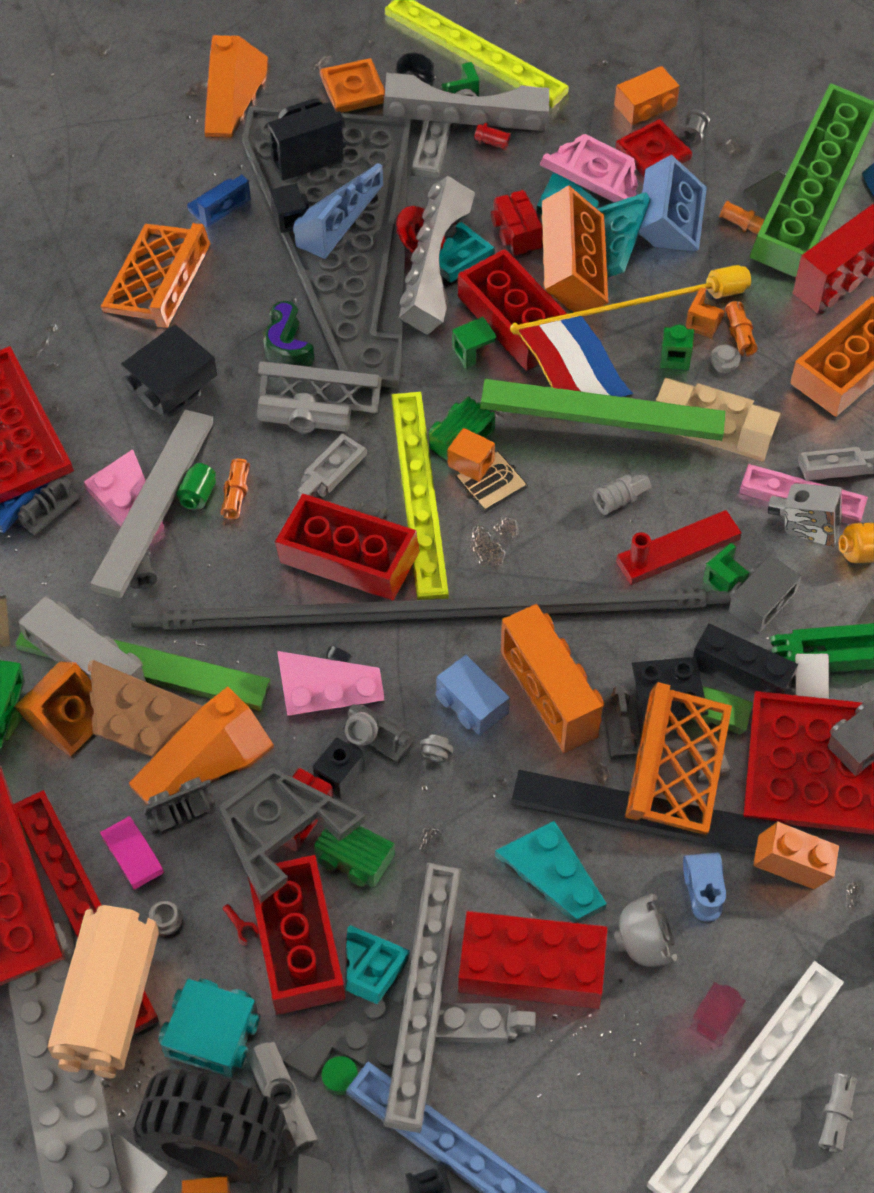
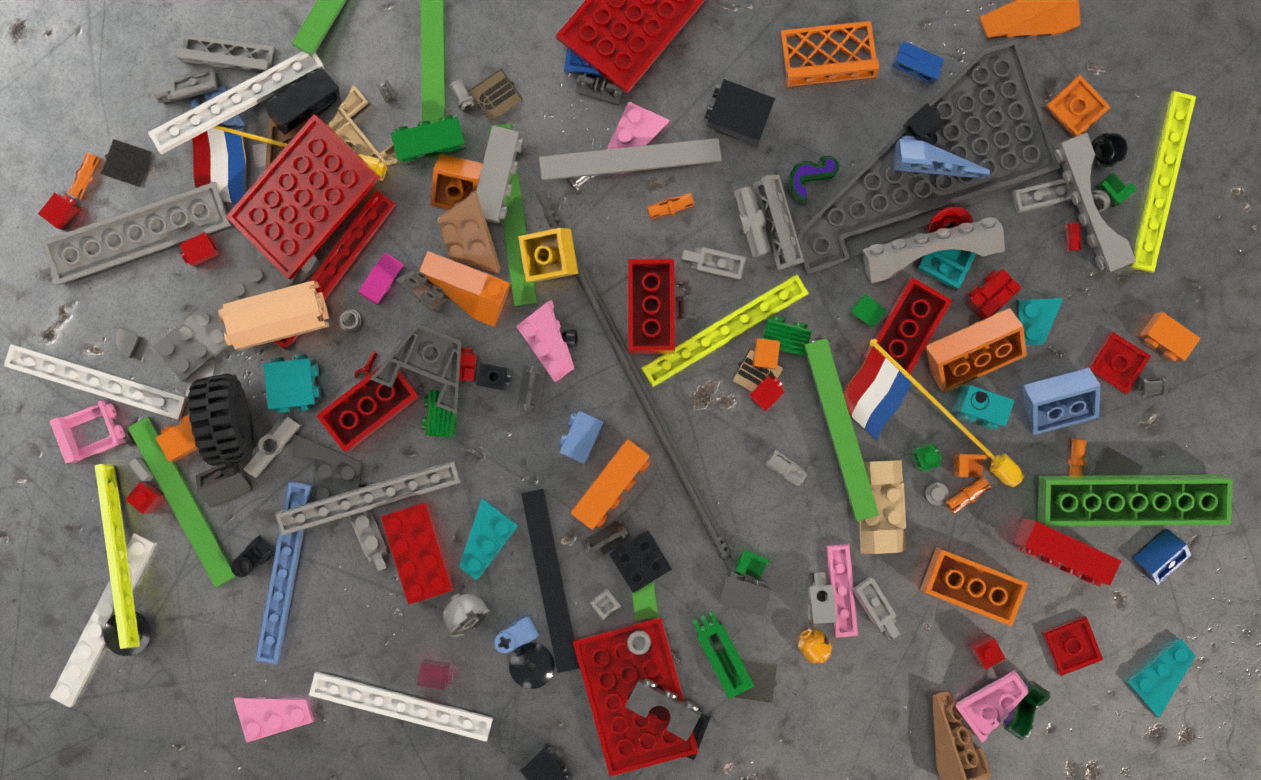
camera: 65 degrees right, 30 degrees up
green brick [176,463,216,510] -> none
black brick [268,98,346,181] -> none
green tile [321,1056,358,1096] -> none
light grey plate [345,712,378,746] -> none
teal wing [345,925,410,1004] -> none
light grey plate [420,735,454,761] -> none
bright pink wing [539,134,638,203] -> none
teal wing [597,192,651,278] -> none
red piece [616,510,742,585] -> none
orange fence [625,682,732,835] -> none
black brick [693,623,798,696] -> none
orange brick [753,822,839,889] -> none
white sticker [795,654,829,699] -> none
light grey pin [818,1073,858,1153] -> none
none -> black dish [509,643,555,689]
none -> yellow brick [518,228,578,282]
none -> light grey tile [627,630,651,655]
none -> red brick [748,376,785,412]
none -> teal brick [951,385,1015,430]

